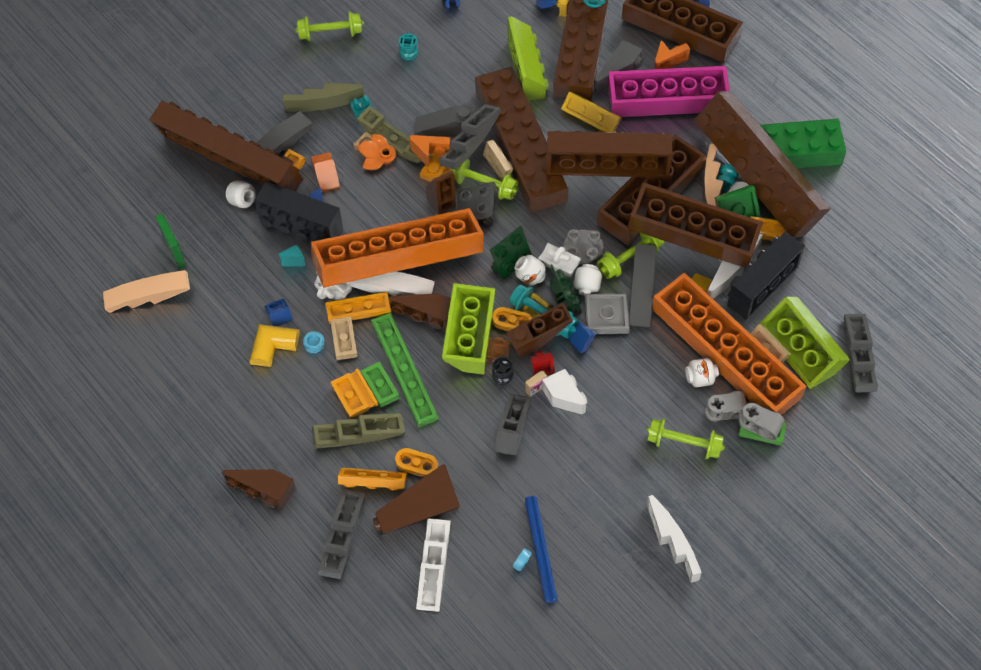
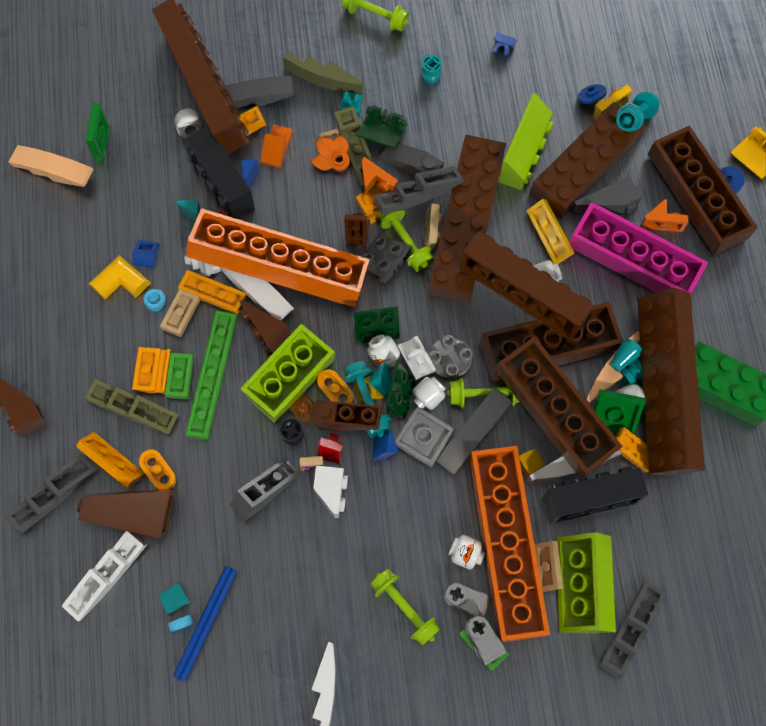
camera: 30 degrees right, 10 degrees up
none -> teal slope [158,582,191,616]
none -> dark green hinge [355,105,408,149]
none -> teal slope [369,363,392,397]
none -> teal cone [609,339,642,372]

